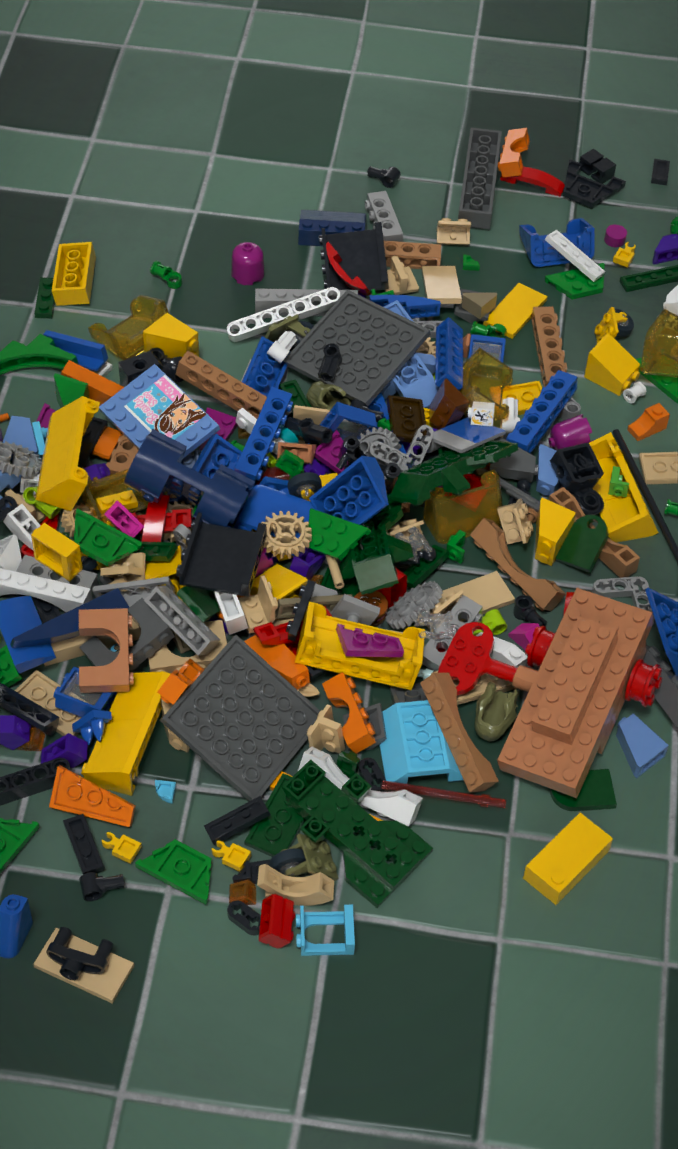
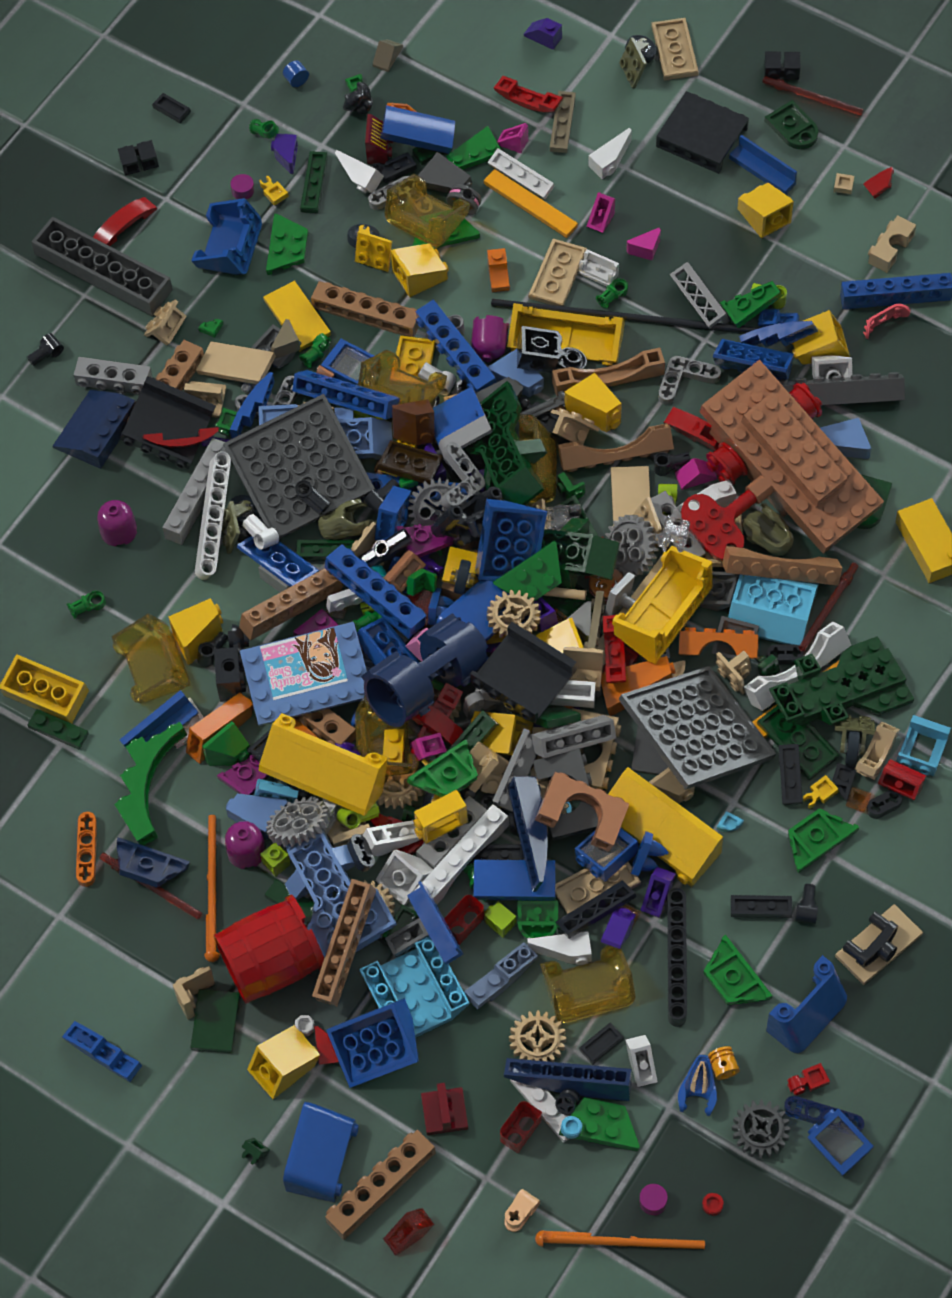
camera: 60 degrees left, 10 degrees up
orange wing [49,765,136,827] -> none
yellow plate [102,832,142,864] -> none
orange arch [157,659,205,705] -> none
black plate [286,580,316,642] -> none
magenta wing [336,624,404,657] -> none
white brick [468,401,495,427] -> none
orange arch [498,128,530,177] -> none
white tile [545,230,605,282] -> none
dark green tile [556,515,609,573] -> none
black wing [563,159,626,208] -> none
bright green bracket [608,466,629,497] -> none
white bush [623,382,647,404] -> none

